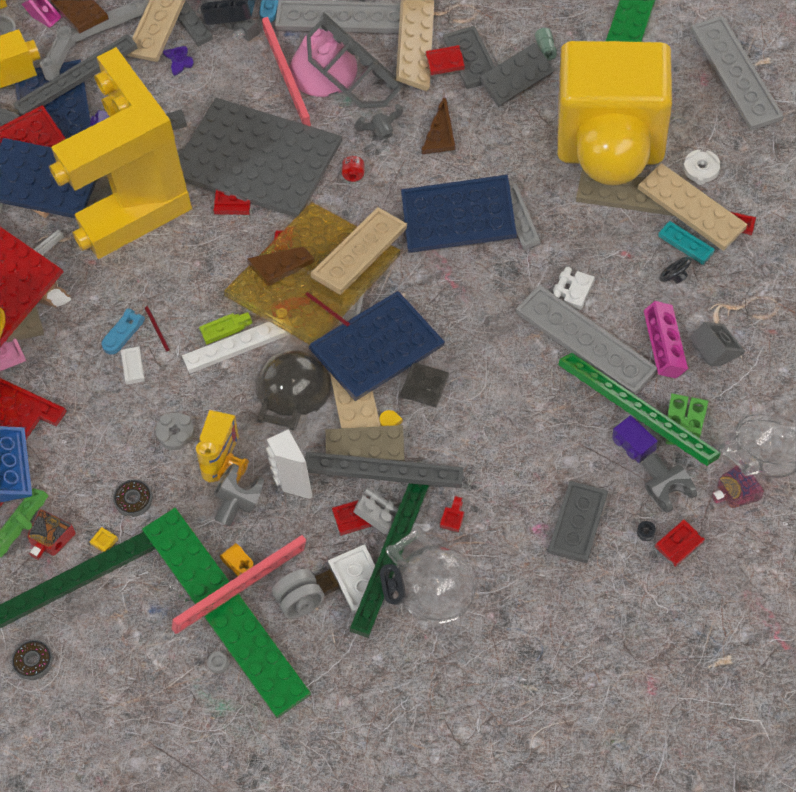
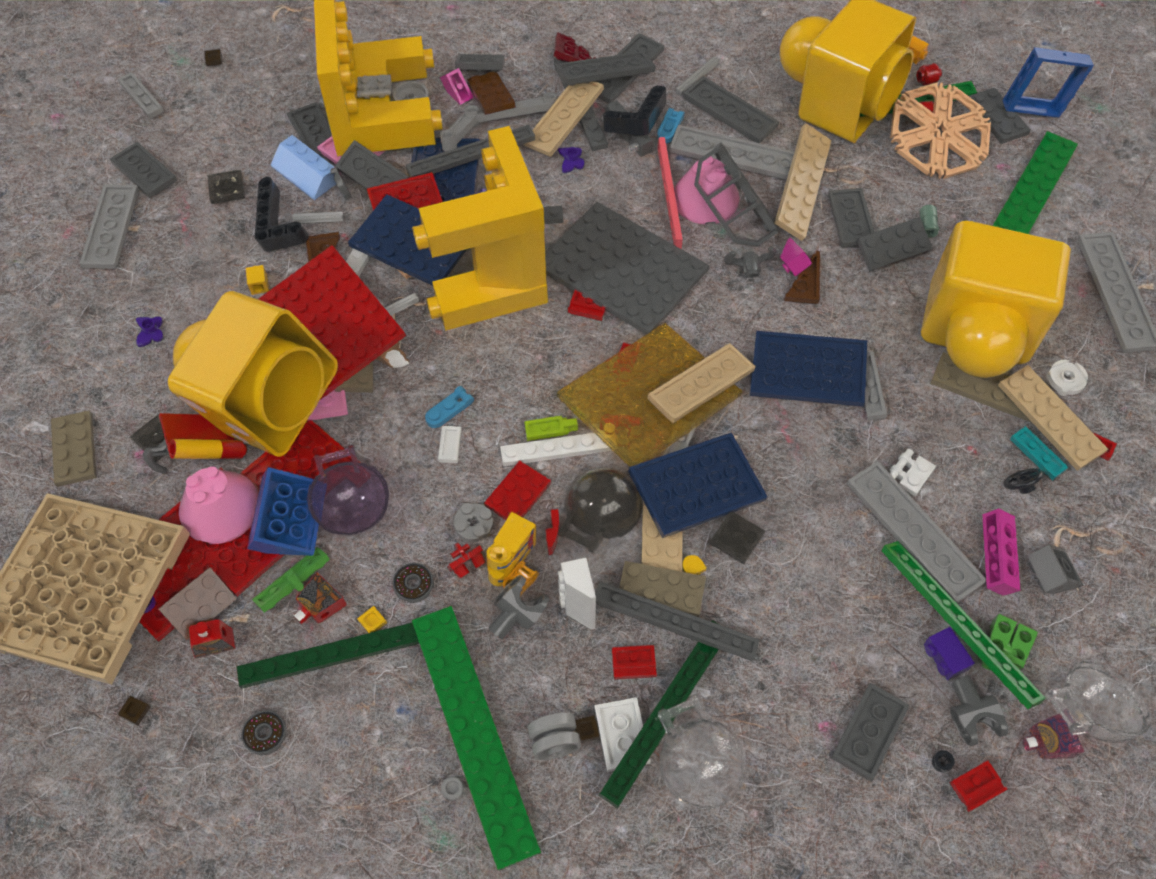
camera: 10 degrees right, 0 degrees up
dark red piece [145,306,170,352] -> none
coral tile [171,535,306,634] -> none
light orange piece [220,543,254,576] -> none
reddish brown wing [247,246,314,286] -> none
dark red piece [305,292,350,327] -> none
red head [341,156,365,182] -> none
light grey plate [353,487,398,534] -> none
black plate [380,564,406,605] -> none
red plate [426,45,465,75] -> none
red plate [440,496,465,532] -> none
none -> clear purple windscreen [307,445,389,537]
none -> red hips [447,542,485,579]
none -> red plate [484,461,551,520]
none -> red slope [545,509,559,555]
none -> dark pink slope [780,238,812,276]

